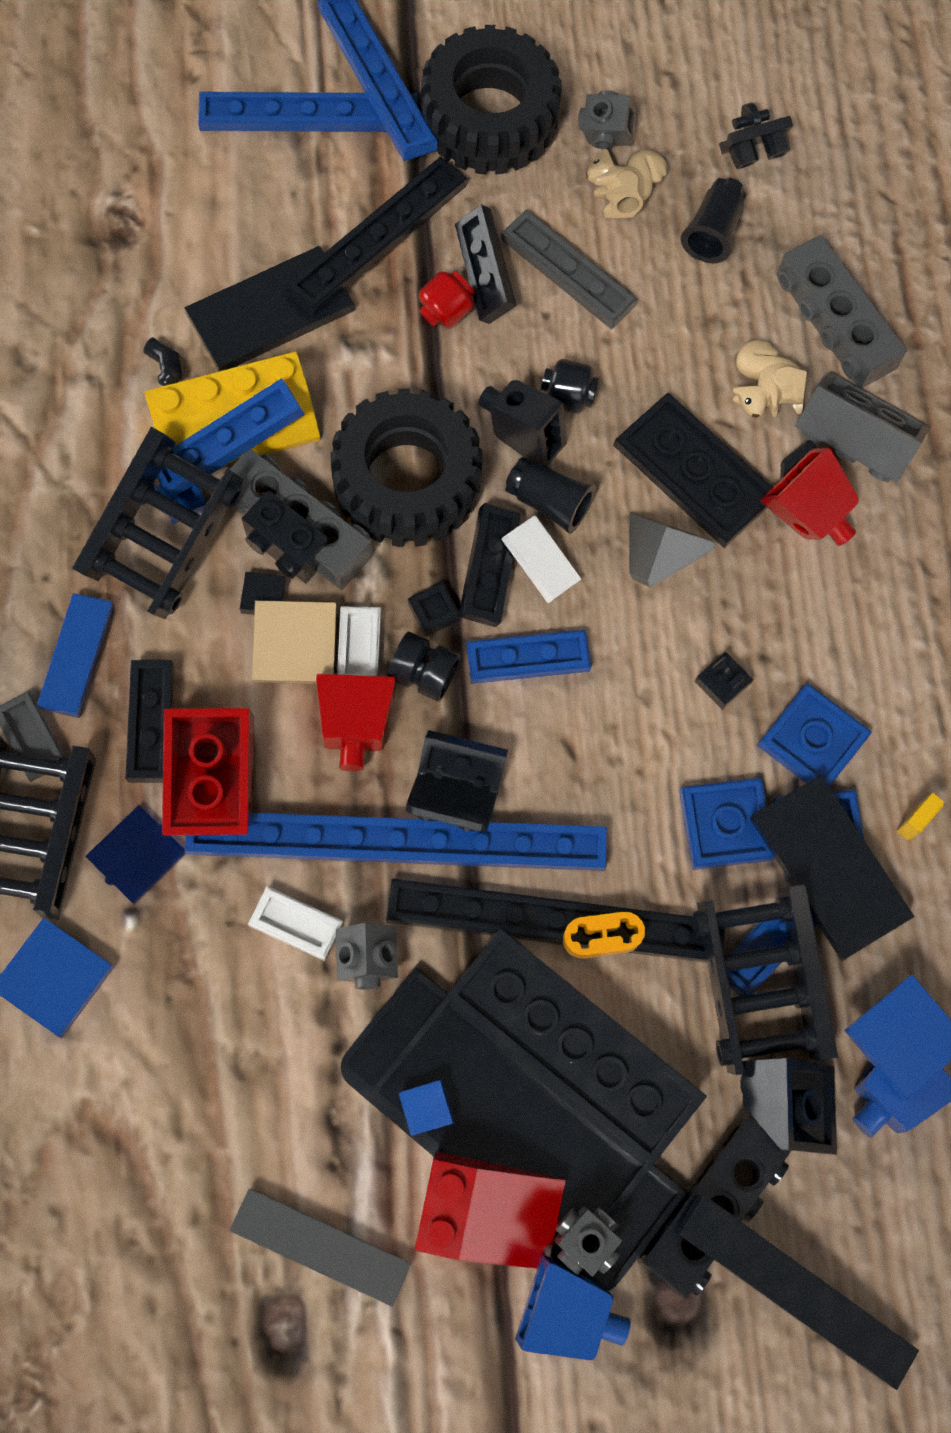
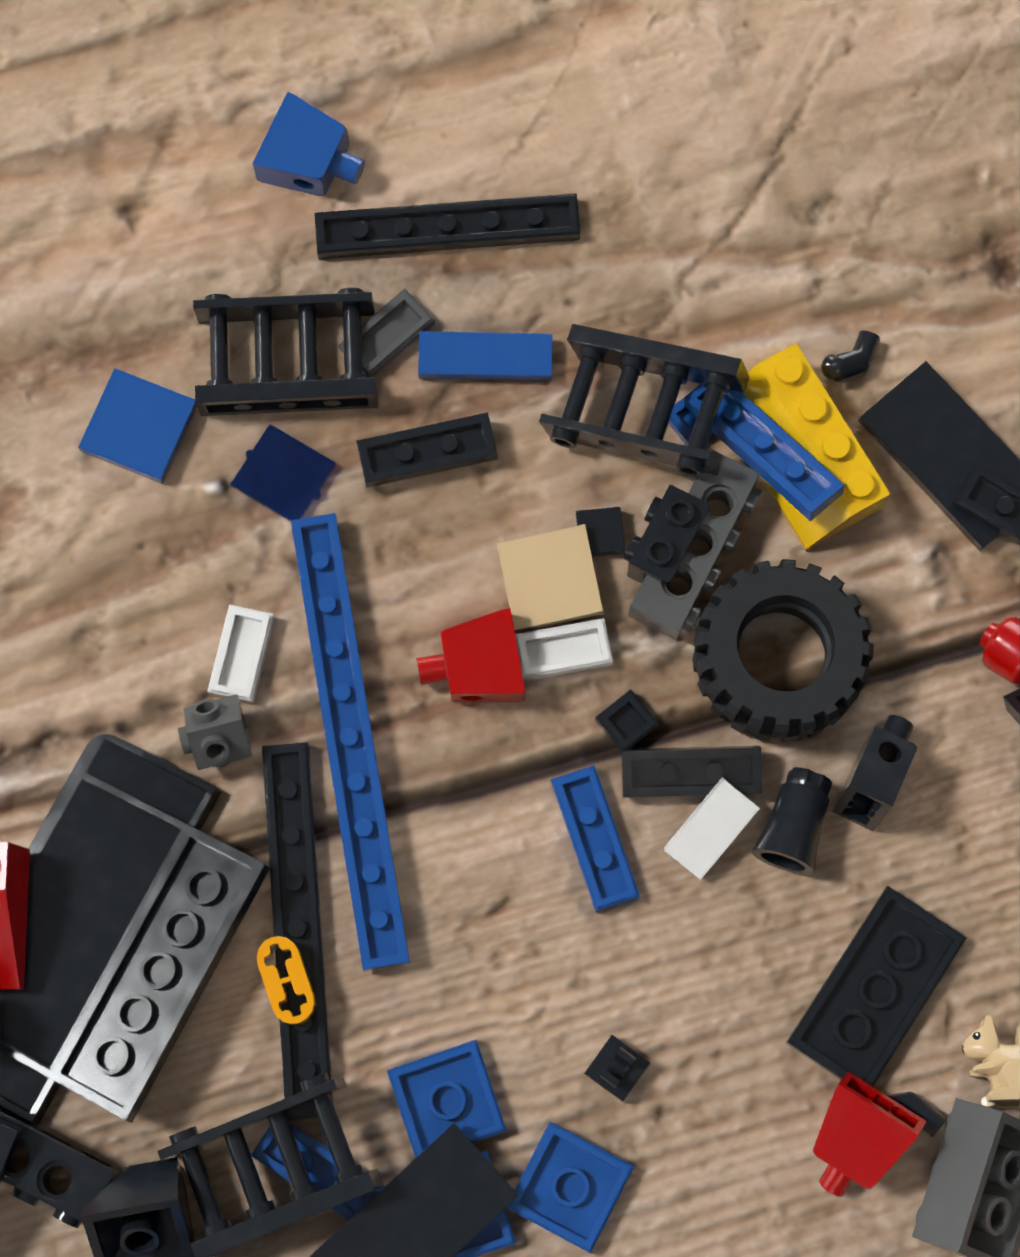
camera: 85 degrees right, 5 degrees up
red slope [162,708,254,836] -> none
black wheel [387,631,461,702] -> none
blue tile [399,1079,455,1136] -> none
black bracket [406,730,508,832] -> none
black head [540,359,599,414] -> none
dark grey slope [629,512,715,588] -> none

